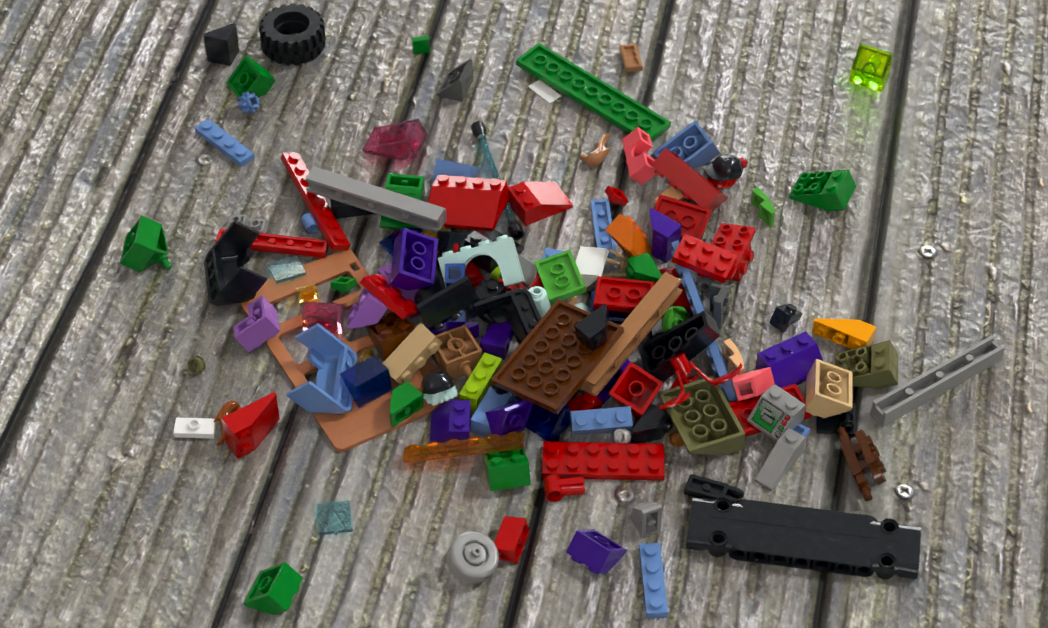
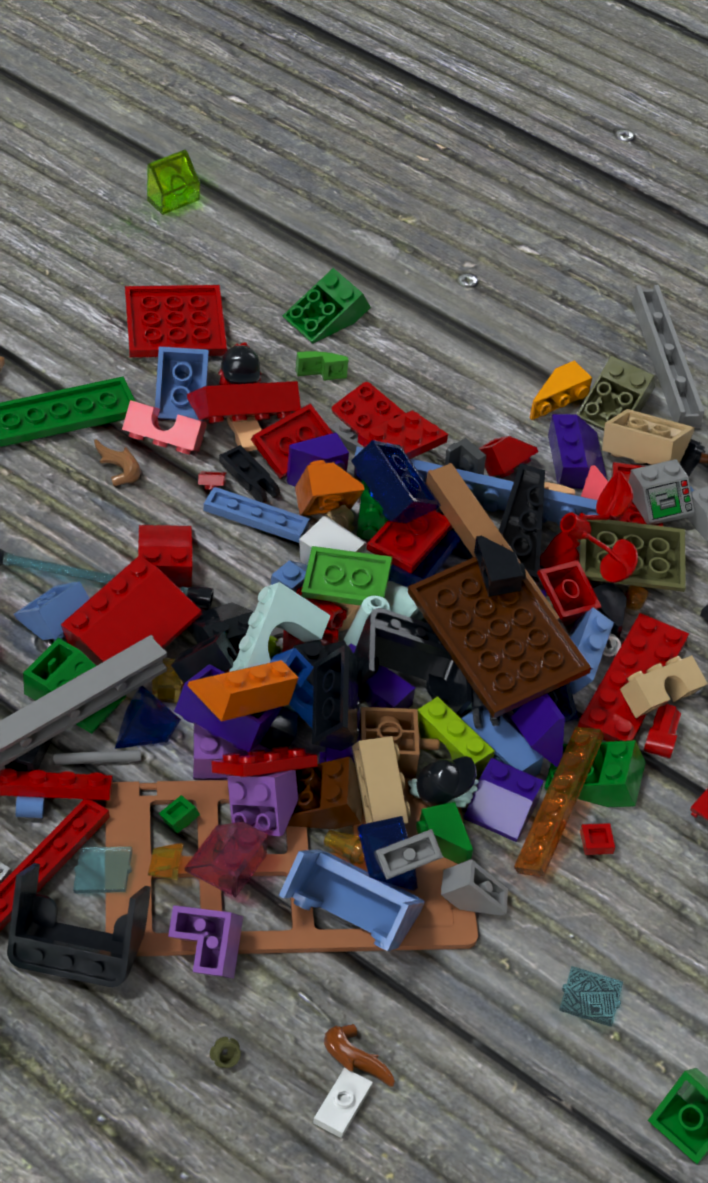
camera: 70 degrees left, 0 degrees up
red slope [222,392,280,459] -> none
black bracket [769,304,803,332] -> none
none -> light grey bar [53,750,141,765]
none -> red plate [125,285,227,358]
none -> orange slope [188,660,299,722]
none -> black hinge [219,445,281,503]
none -> clear blue slope [351,440,441,524]
none -> light grey slope [374,829,443,880]
none -> light grey slope [441,859,508,916]
none -> red slope [479,436,539,478]
none -> red plate [580,823,615,855]
none -> tan arch [620,655,708,718]

